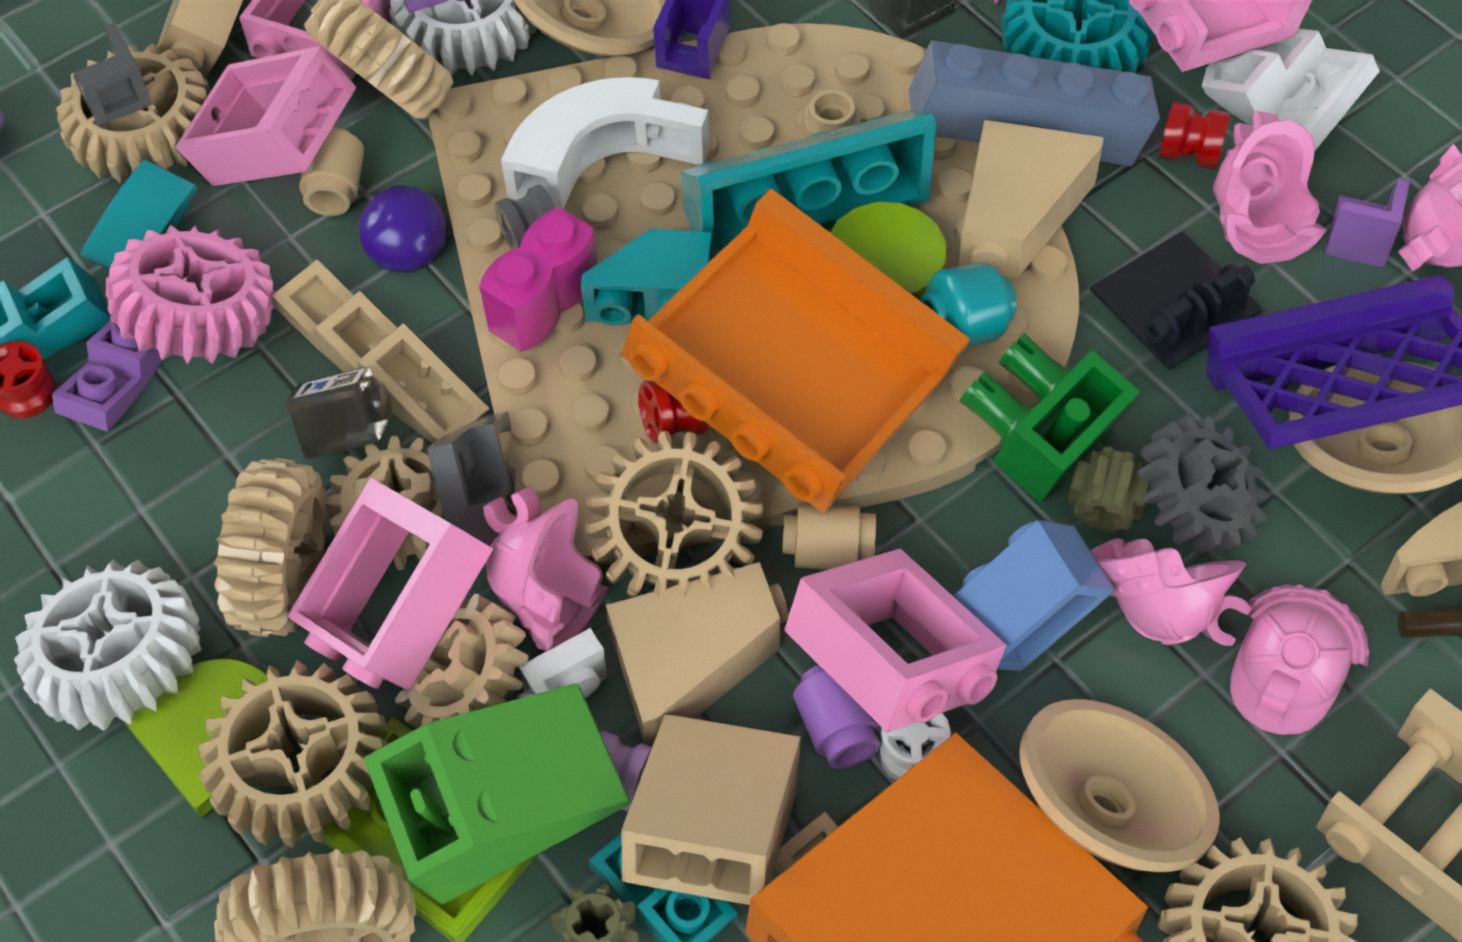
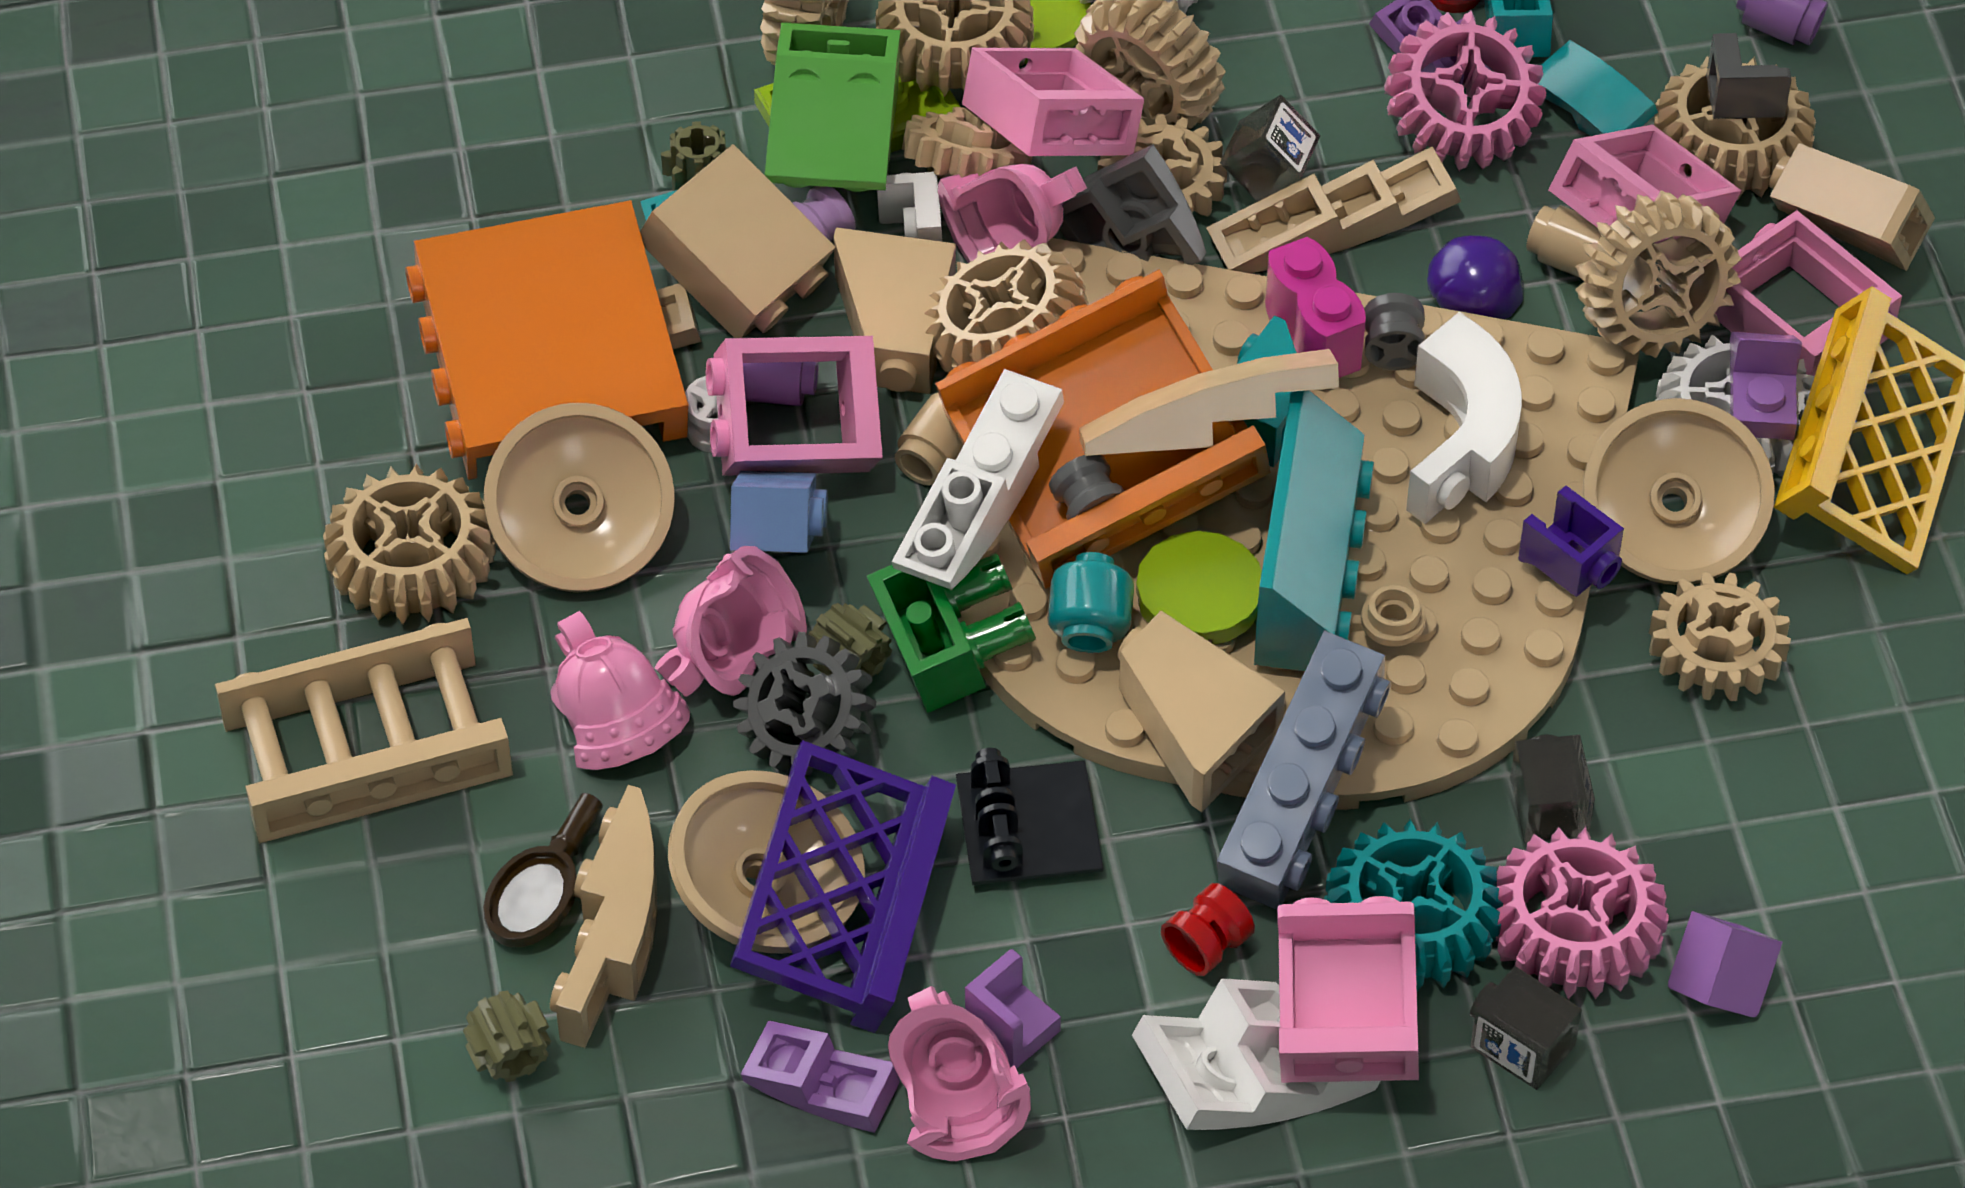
camera: 115 degrees right, 5 degrees down
bright pink helmet [1213,111,1328,264] -> none
none -> white slope [892,369,1064,590]
none -> dark grey wheel [1049,455,1124,520]
none -> tan slope [1079,349,1339,456]

